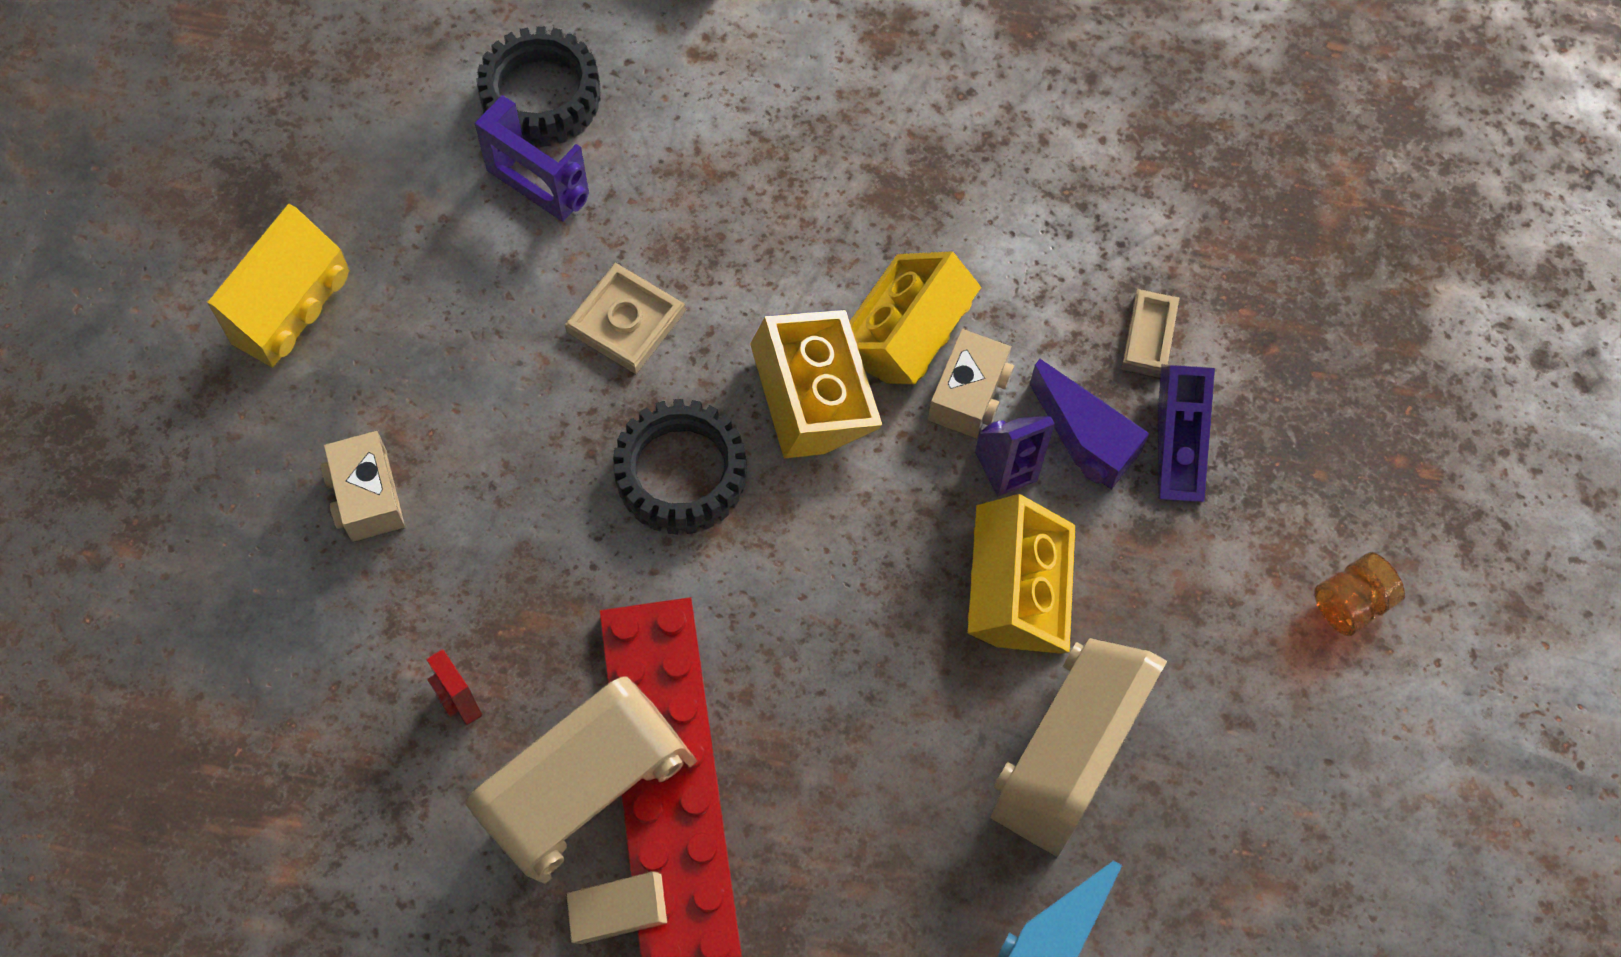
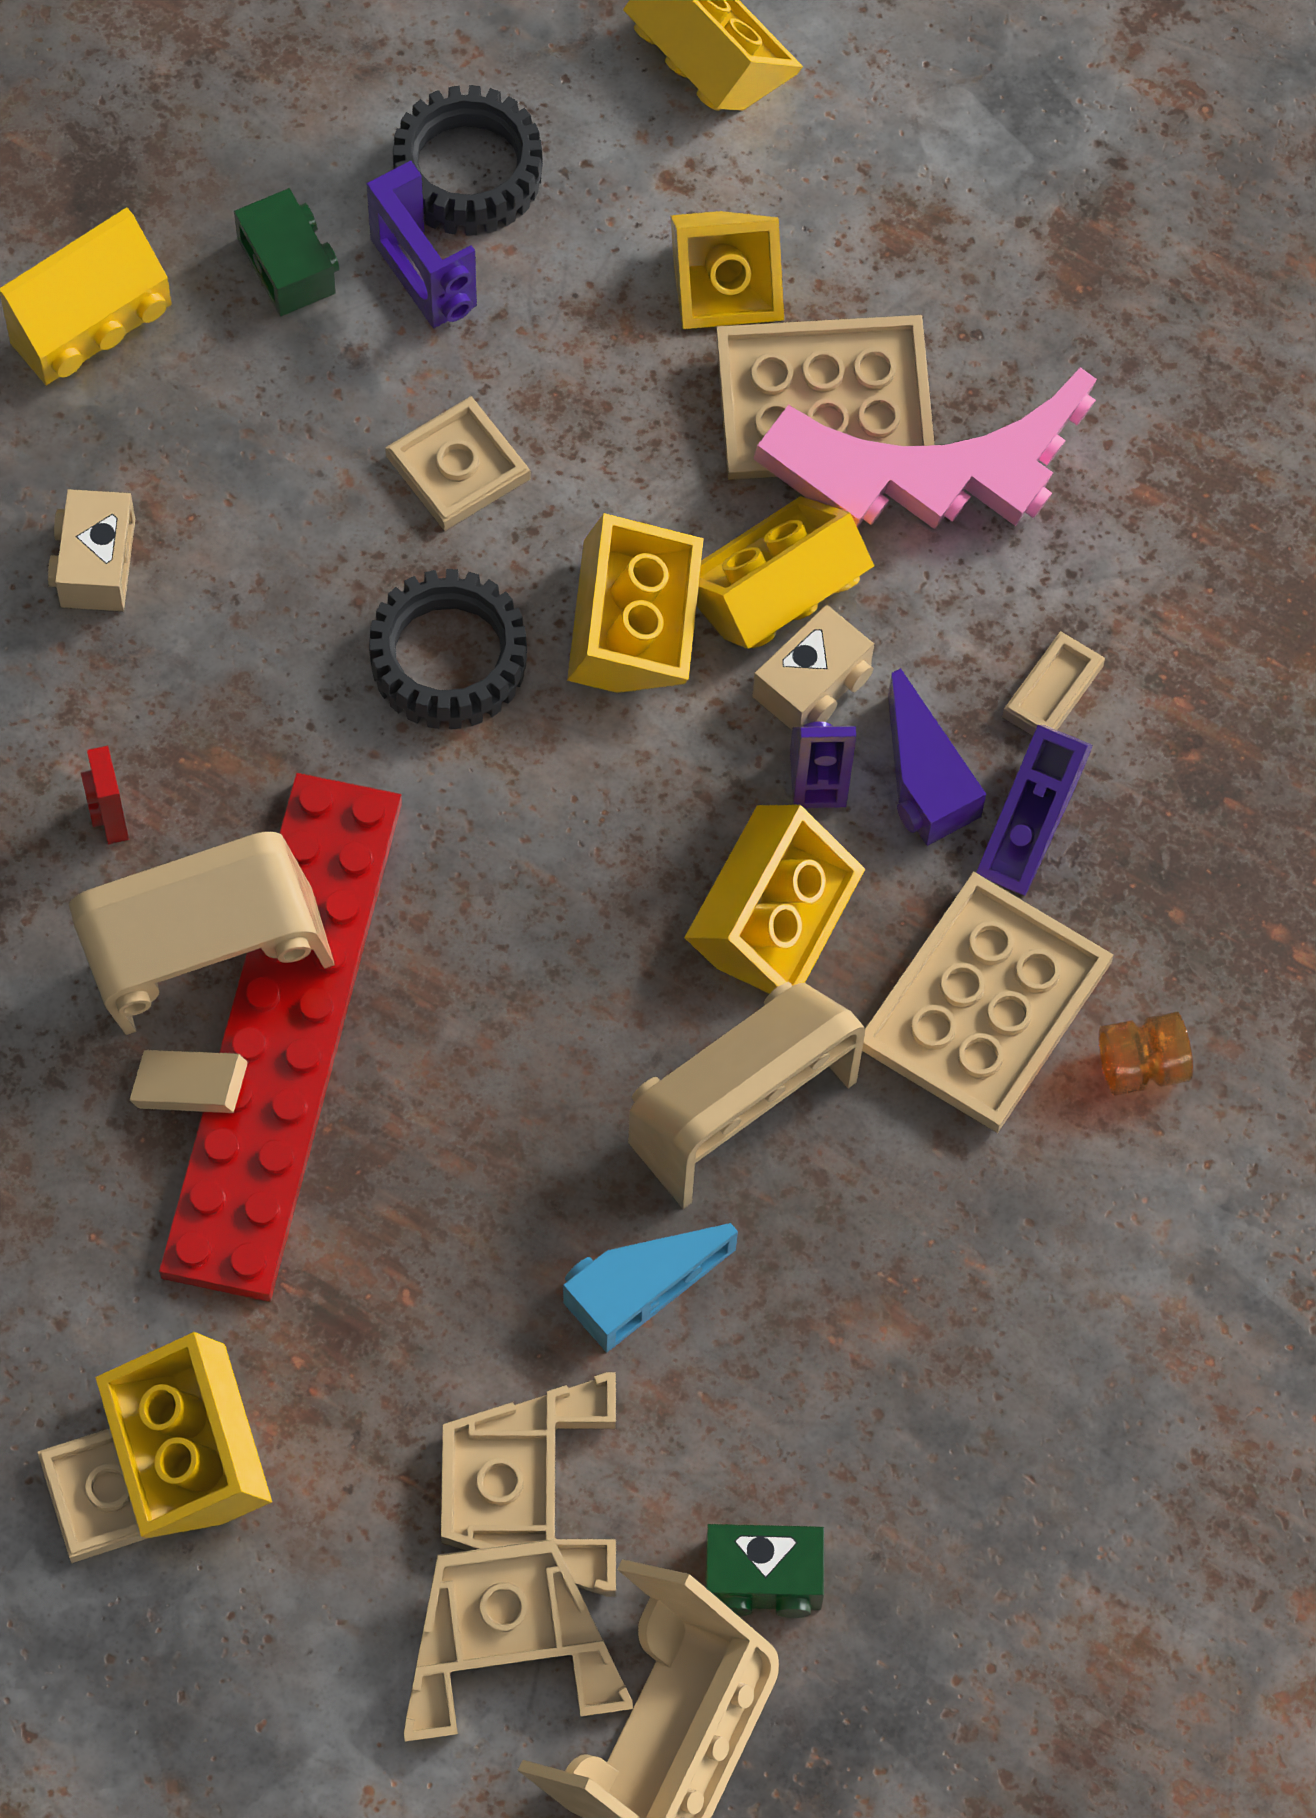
camera: 20 degrees right, 0 degrees up
none -> dark green brick [234,188,340,317]
none -> yellow slope [670,211,784,329]
none -> tan plate [716,315,934,480]
none -> bright pink arch [753,367,1097,529]
none -> tan plate [862,872,1114,1133]

